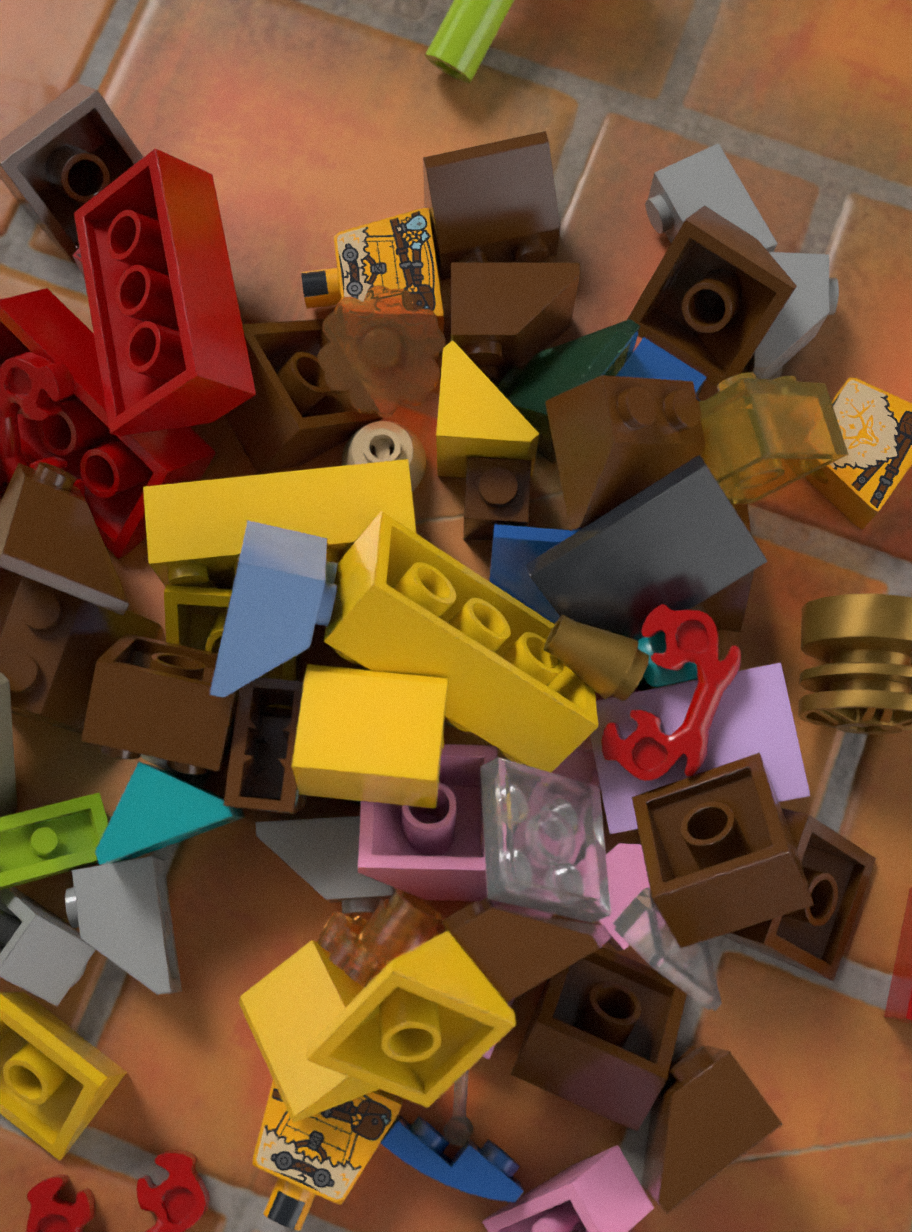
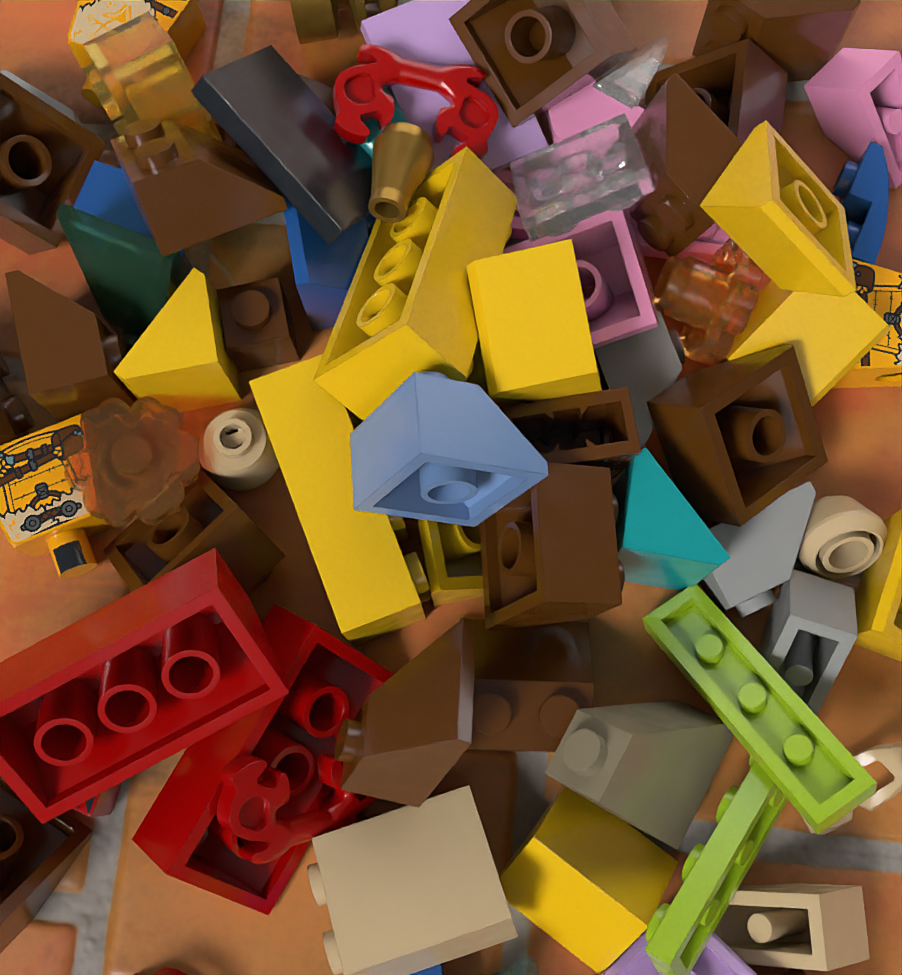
camera: 100 degrees left, 0 degrees up
none -> reddish brown slope [646,345,828,527]
none -> tan cone [798,496,887,579]

